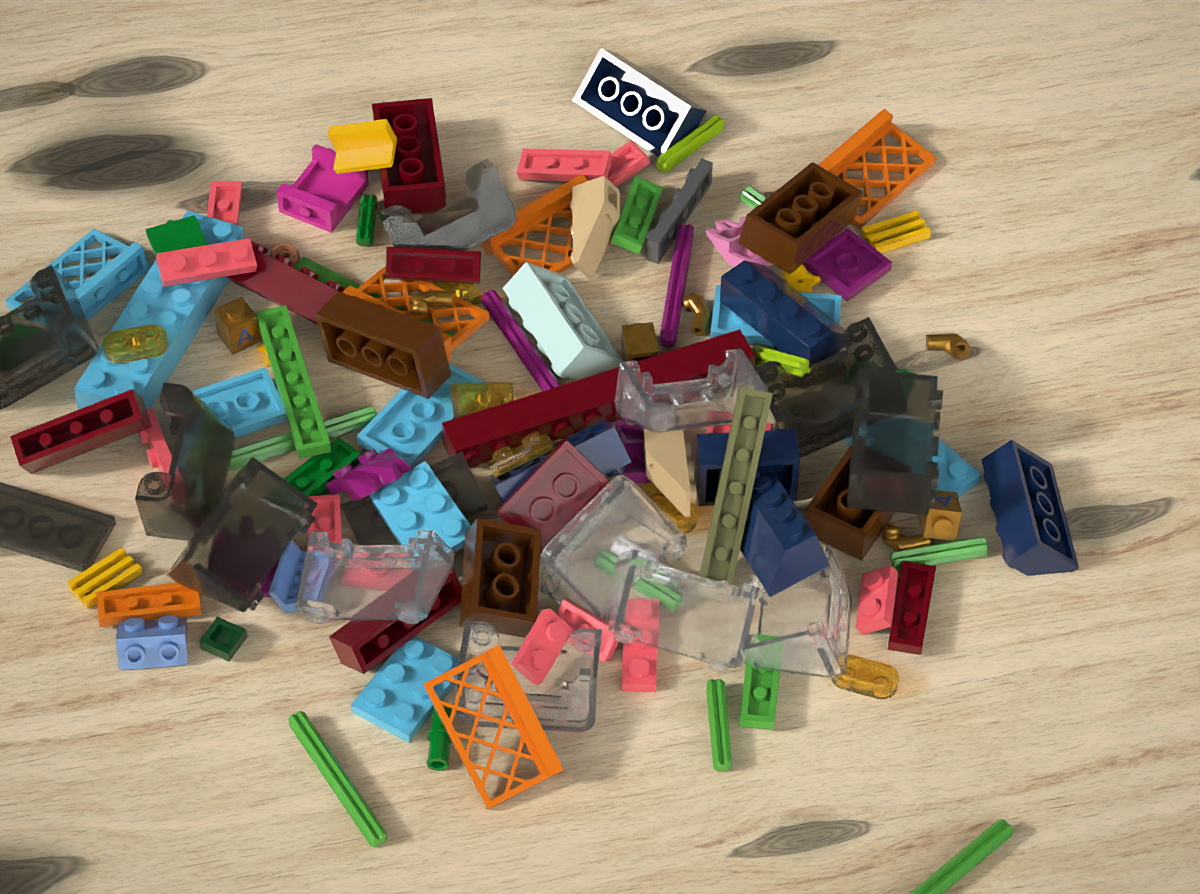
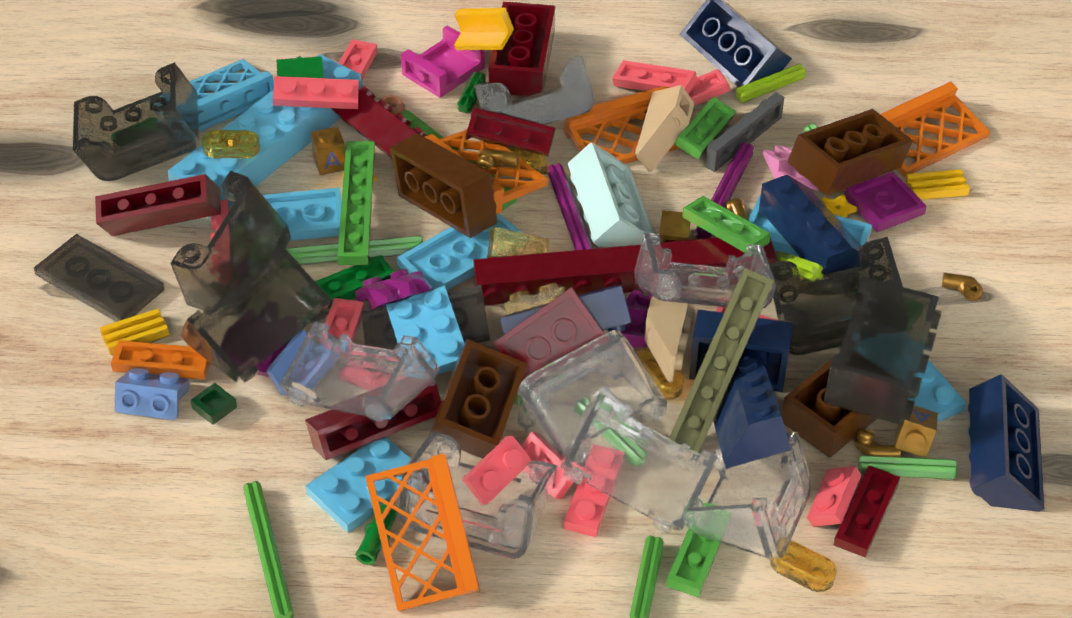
camera: 15 degrees right, 5 degrees down
none -> bright green plate [683,196,770,255]

